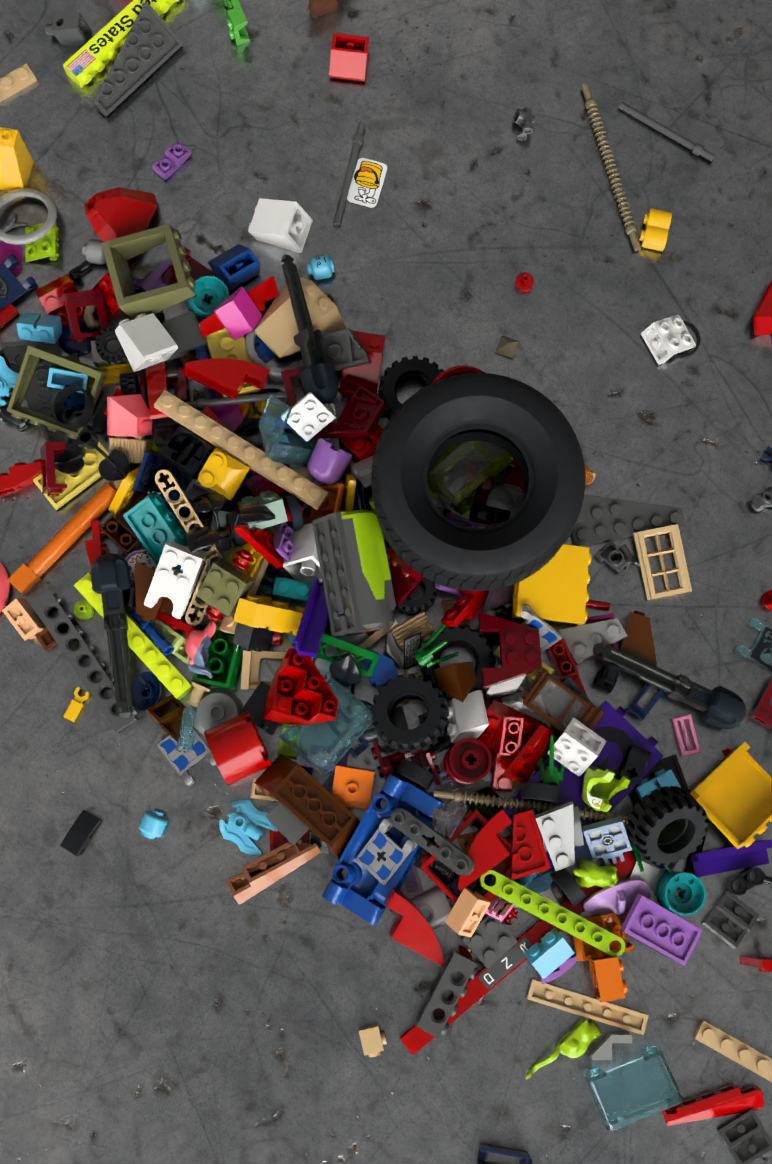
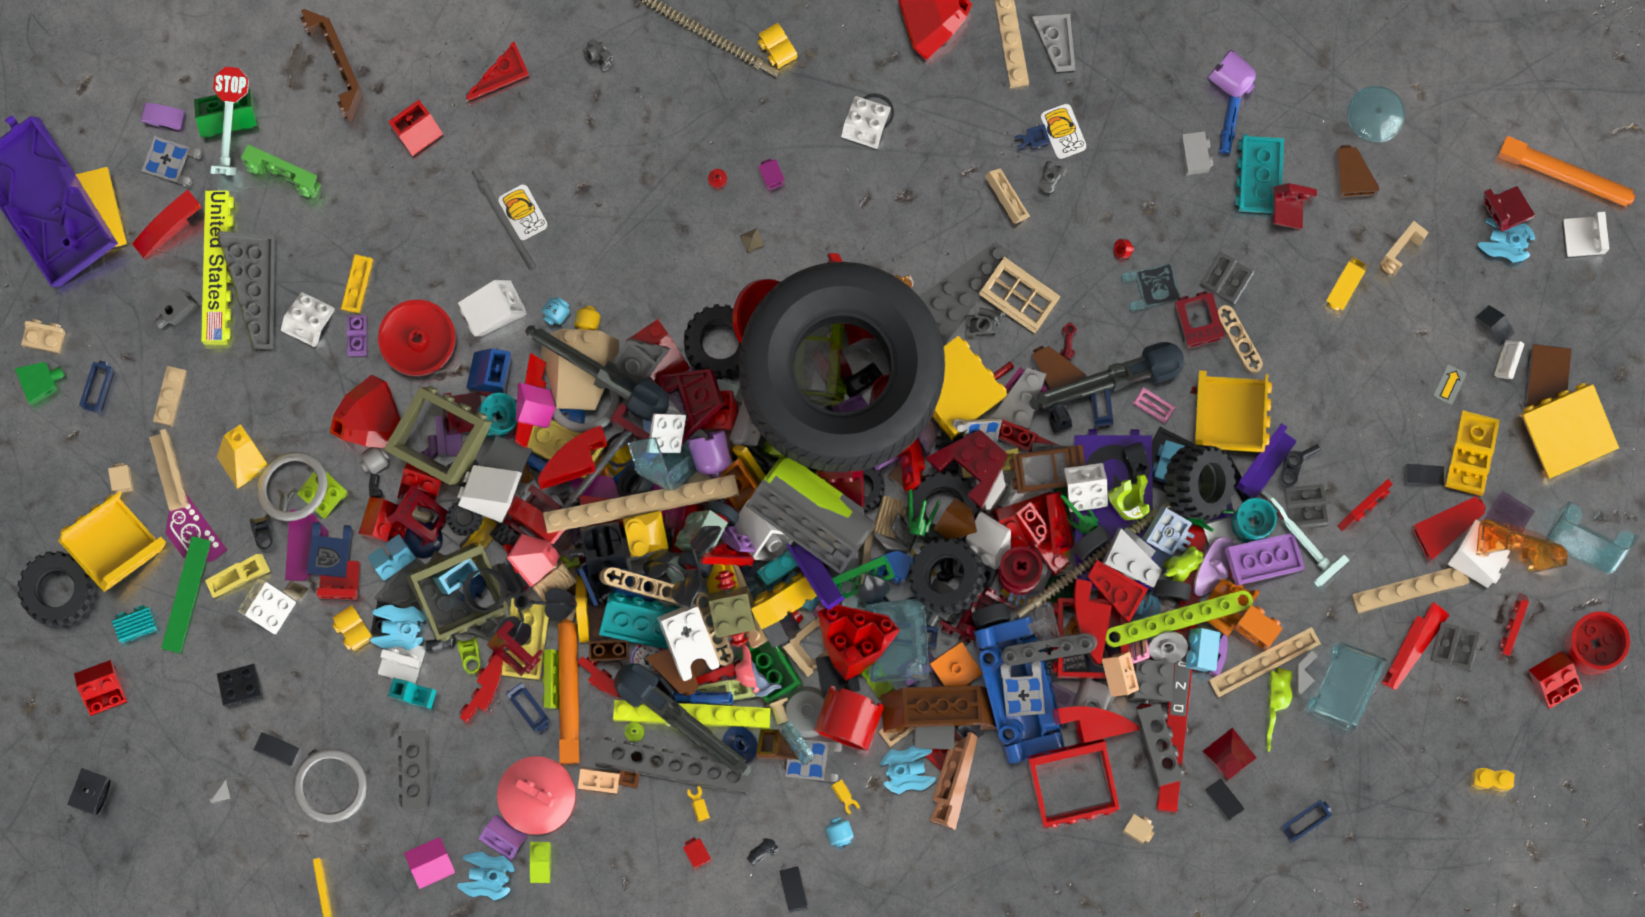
camera: 45 degrees left, 0 degrees up
none -> white bracket [281,292,335,347]
none -> yellow tile [341,254,373,314]
none -> red dish [378,300,456,376]
none -> lime piece [457,637,481,676]
none -> red wing [466,41,529,101]
none -> dark blue window [506,682,550,733]
none -> lime plate [542,649,559,710]
none -> yellow head [574,305,601,330]
none -> red brick [683,837,711,869]
none -> black arm [747,838,778,866]
none -> magenta brick [758,159,785,191]
none -> yellow bar [831,780,860,814]
none -> black arm [937,559,955,583]
none -> tan plate [985,168,1030,224]
none -> red window [1027,739,1120,828]
none -> dark red bar [1060,322,1077,360]
none -> light grey dish [1149,631,1188,663]
none -> dark red slope [1202,727,1257,782]
none -> black slope [1205,778,1245,821]
none -> light aqua piece [1259,491,1349,587]

